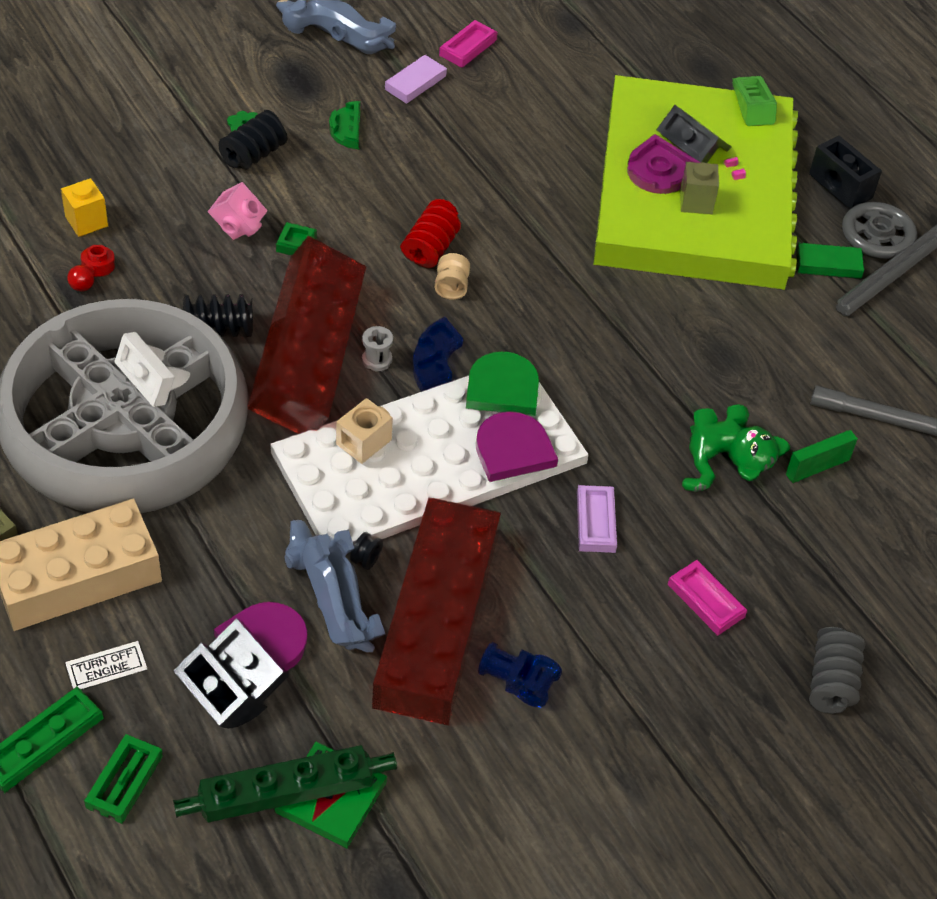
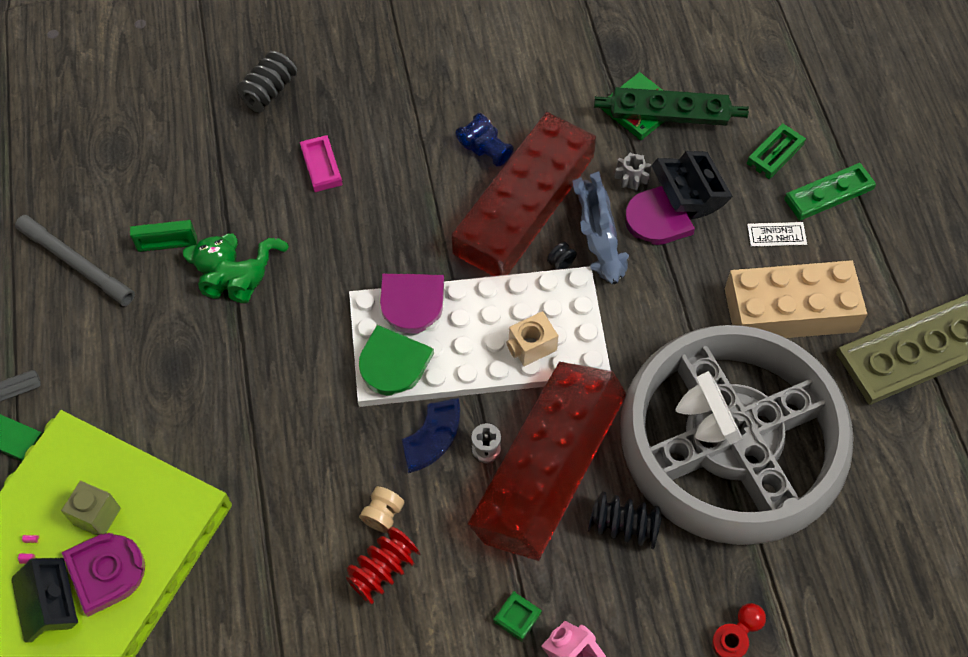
camera: 155 degrees left, 10 degrees up
lavender tile [577,485,617,553] -> none
none -> light grey gear [615,153,651,190]

